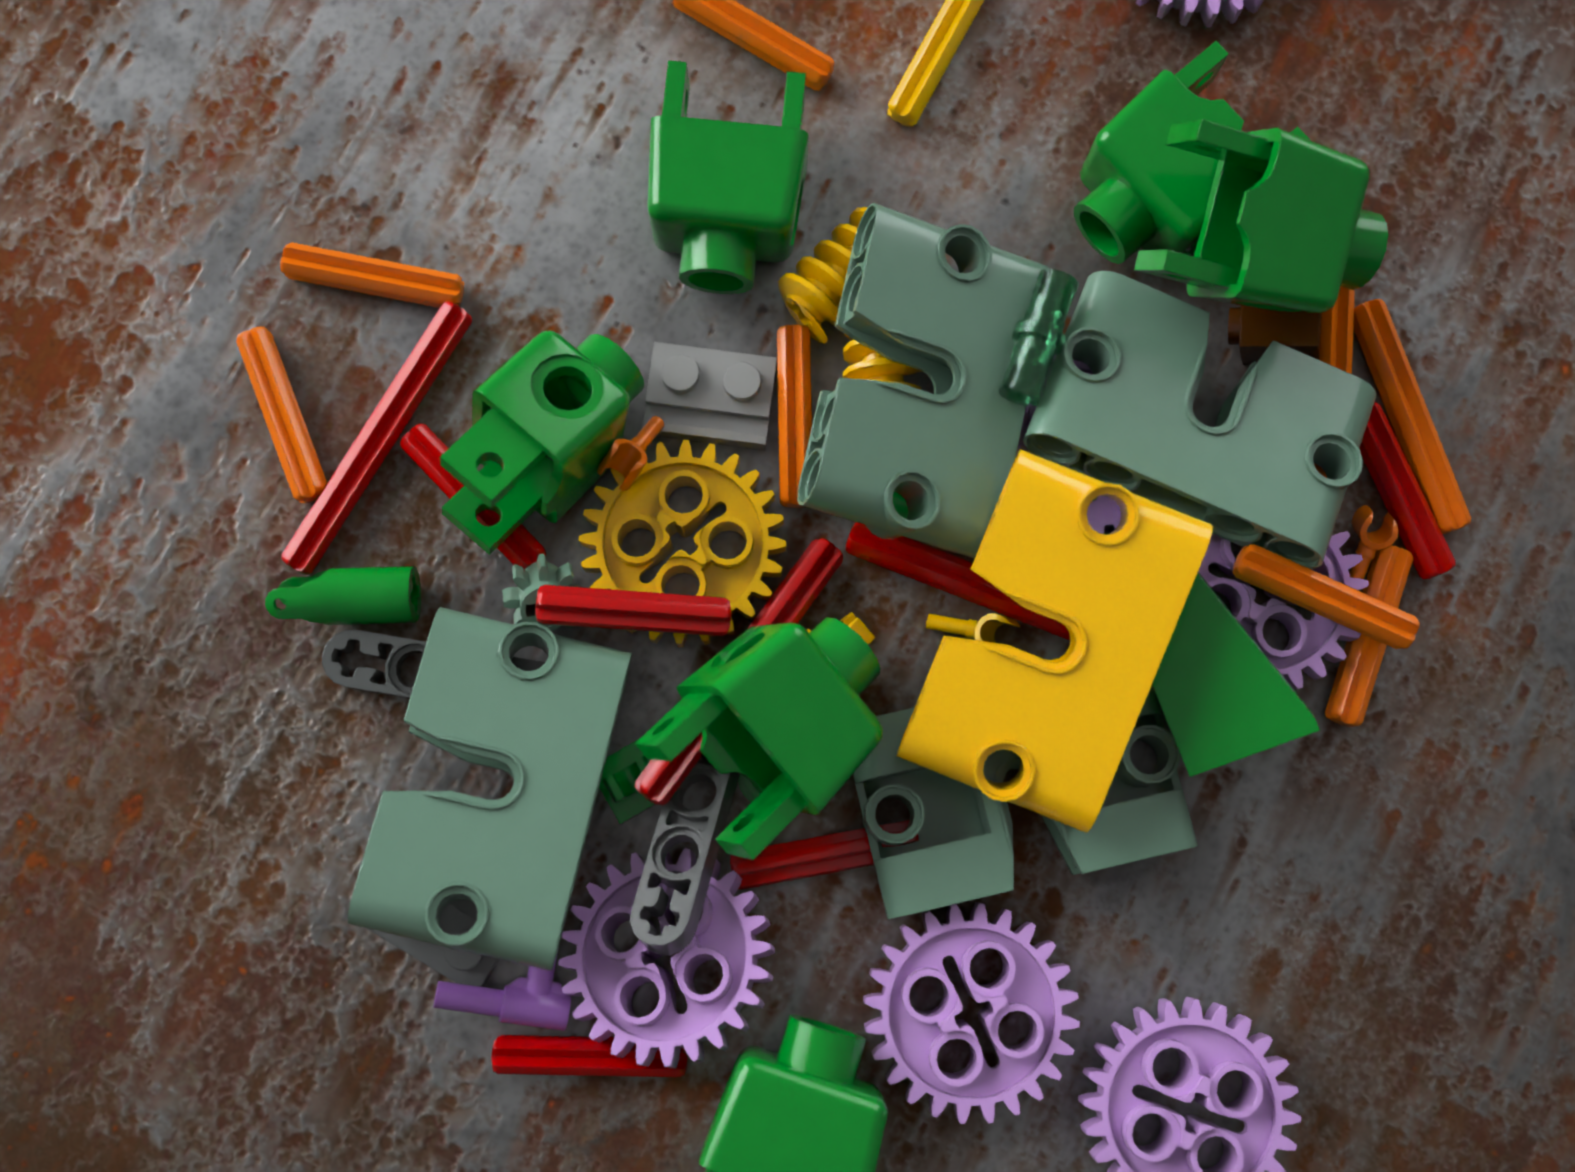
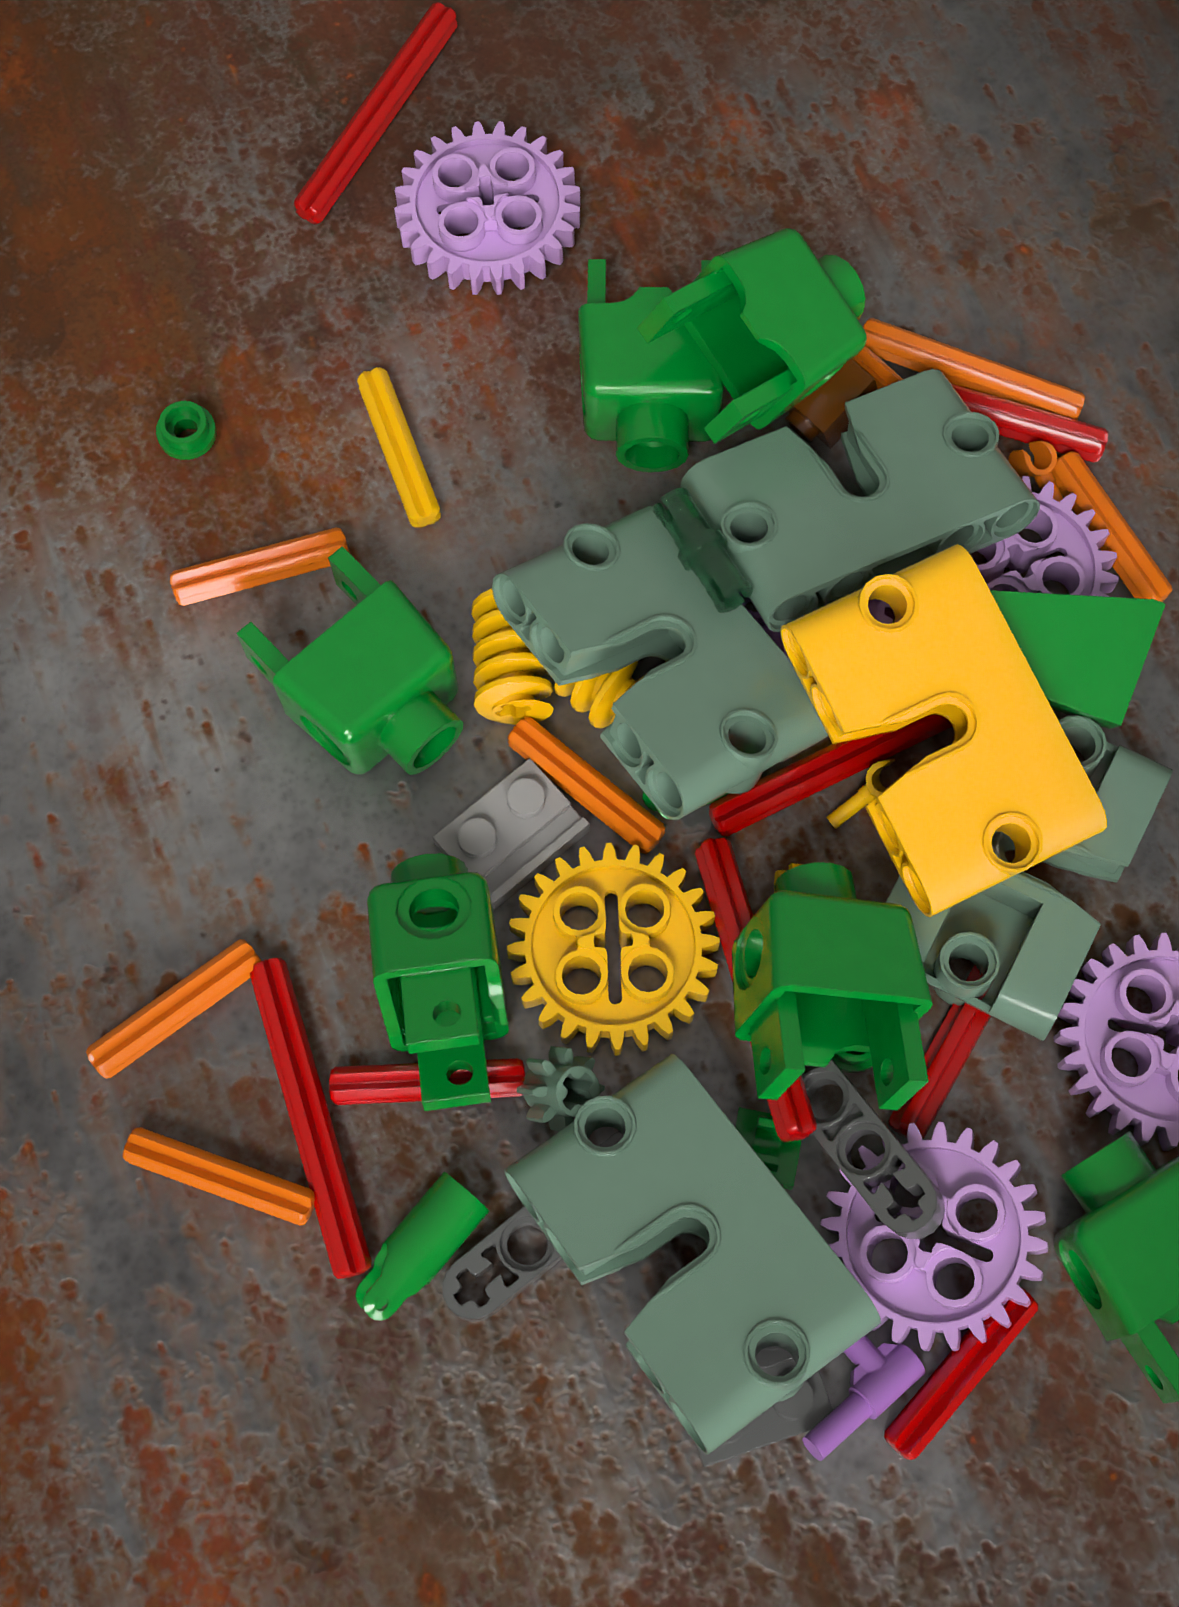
camera: 45 degrees left, 10 degrees down
red axle [535,585,731,636] -> none
orange hand [597,416,664,491] -> none
orange axle [1232,544,1420,649] -> none

